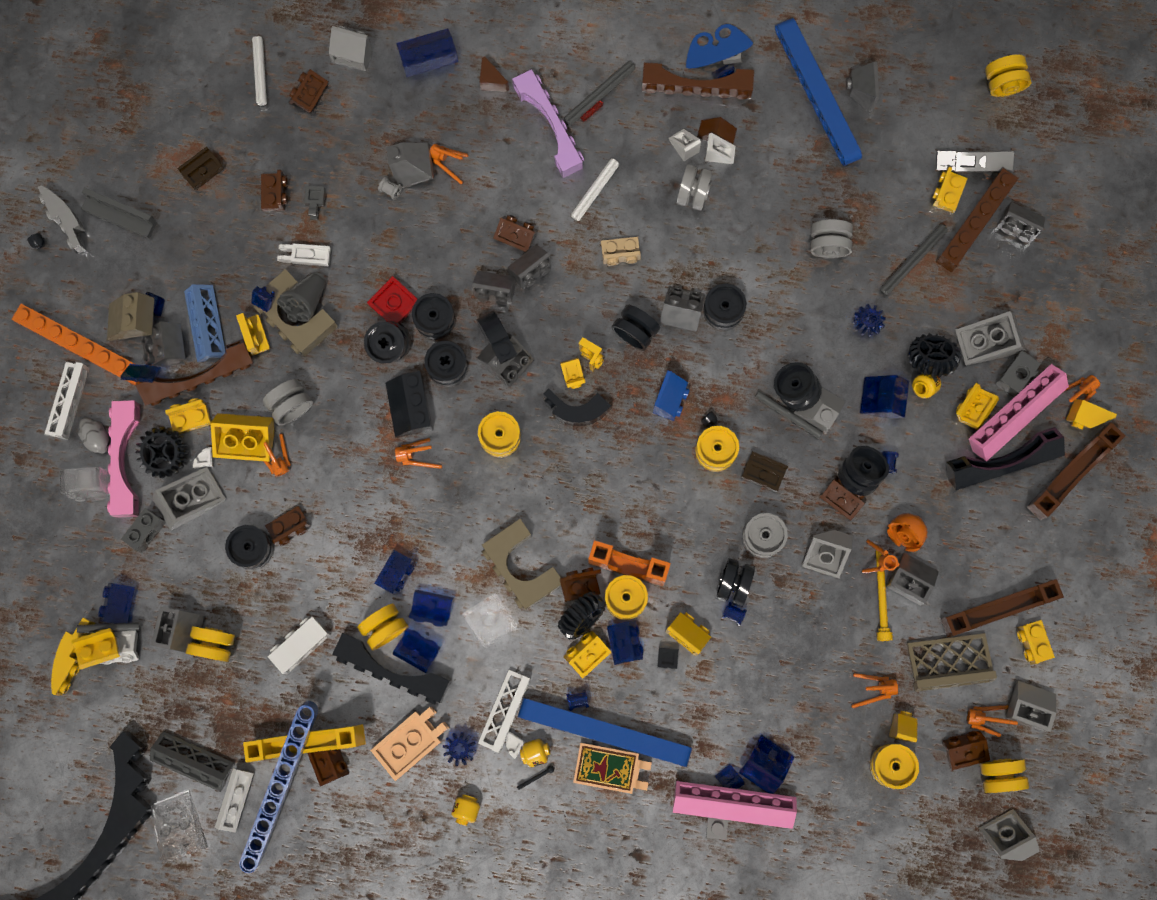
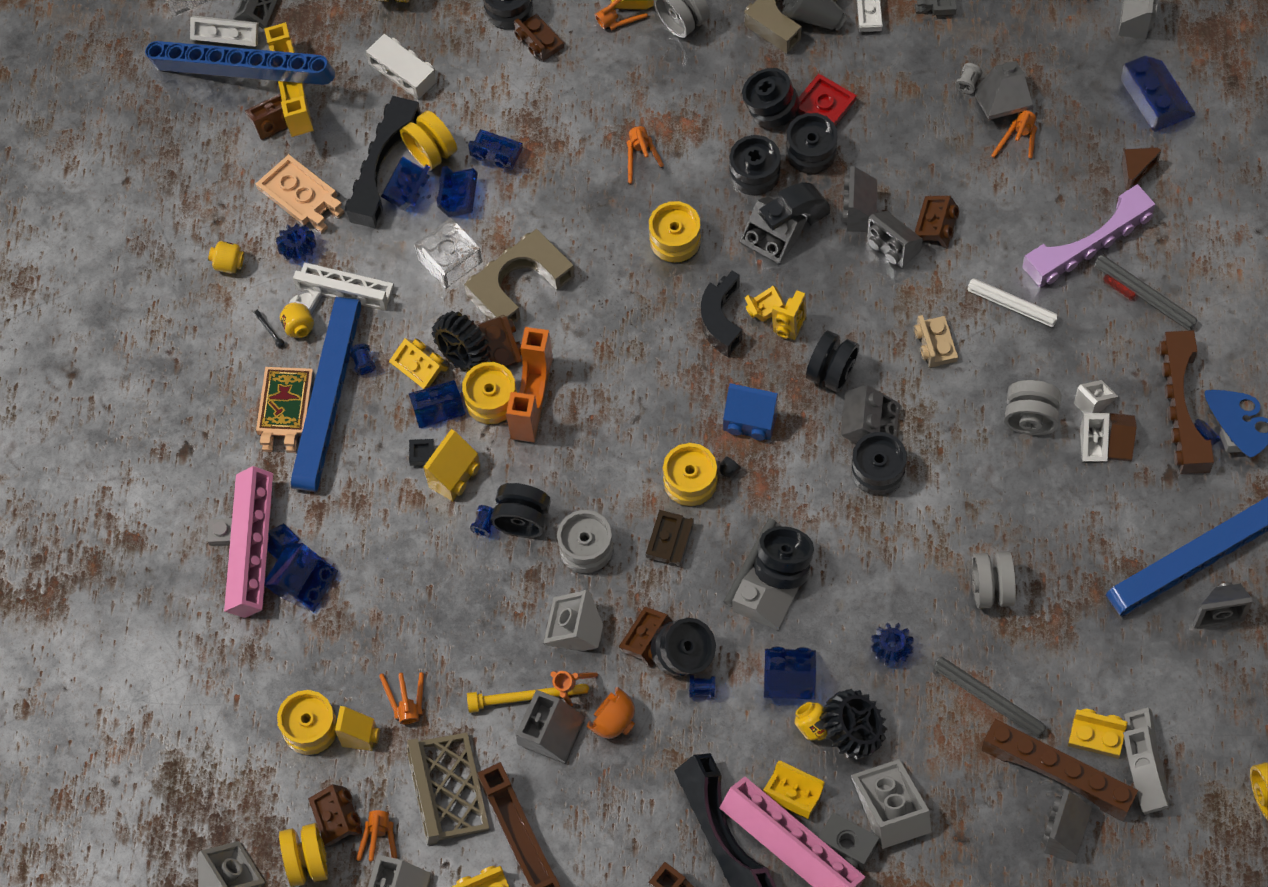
camera: 85 degrees right, 15 degrees down
black slope [385,371,433,438] -> none

